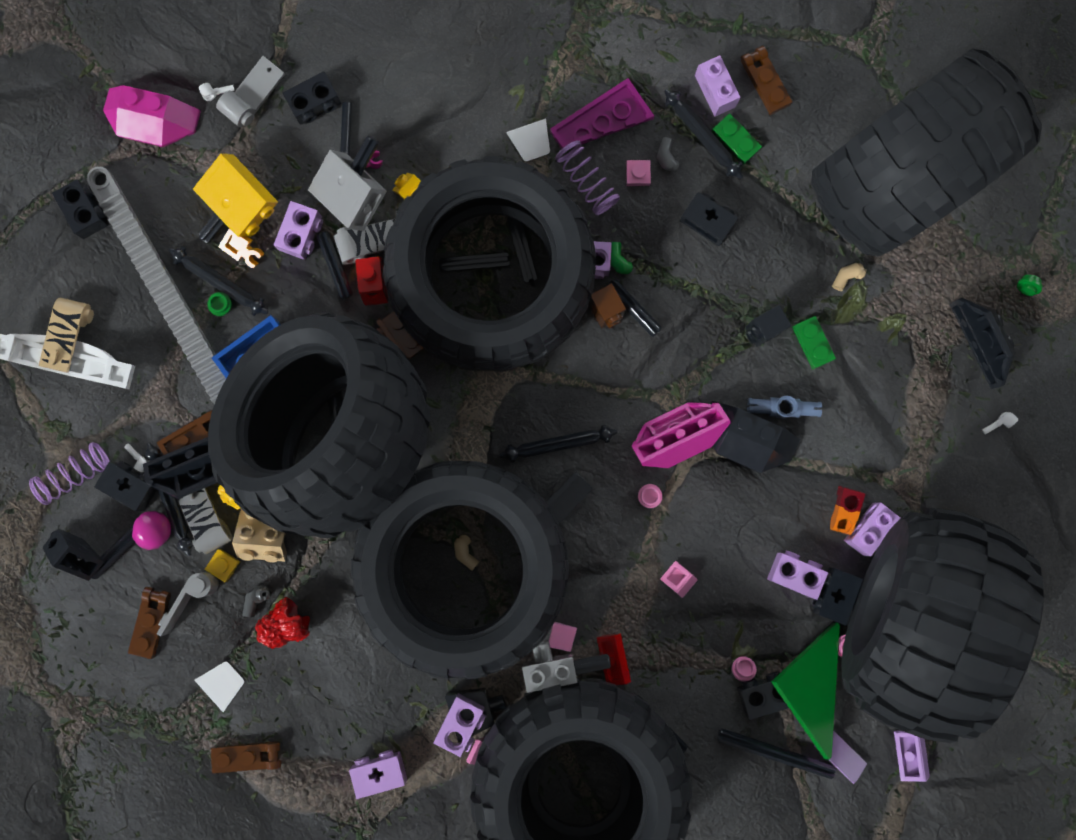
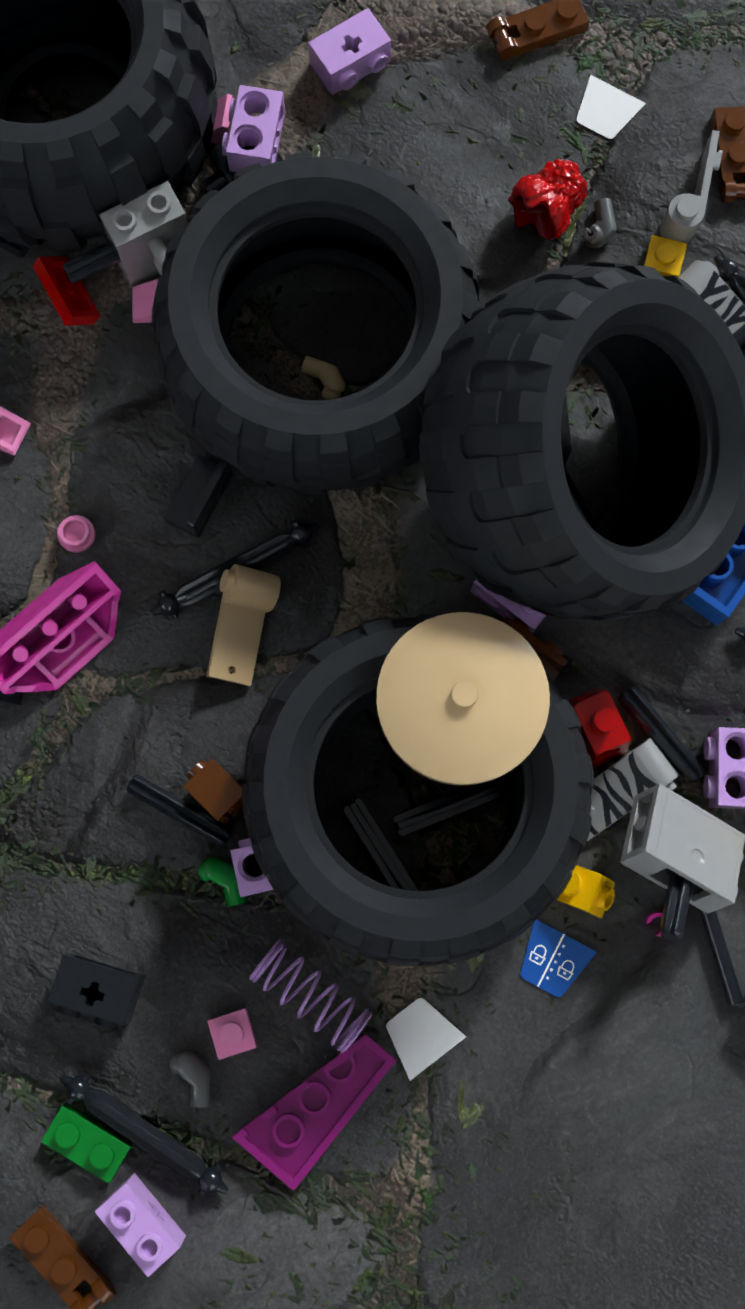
camera: 160 degrees right, 5 degrees down
none -> tan door [206,564,281,687]
none -> tan dish [376,612,550,785]
none -> blue sticker [520,919,597,997]

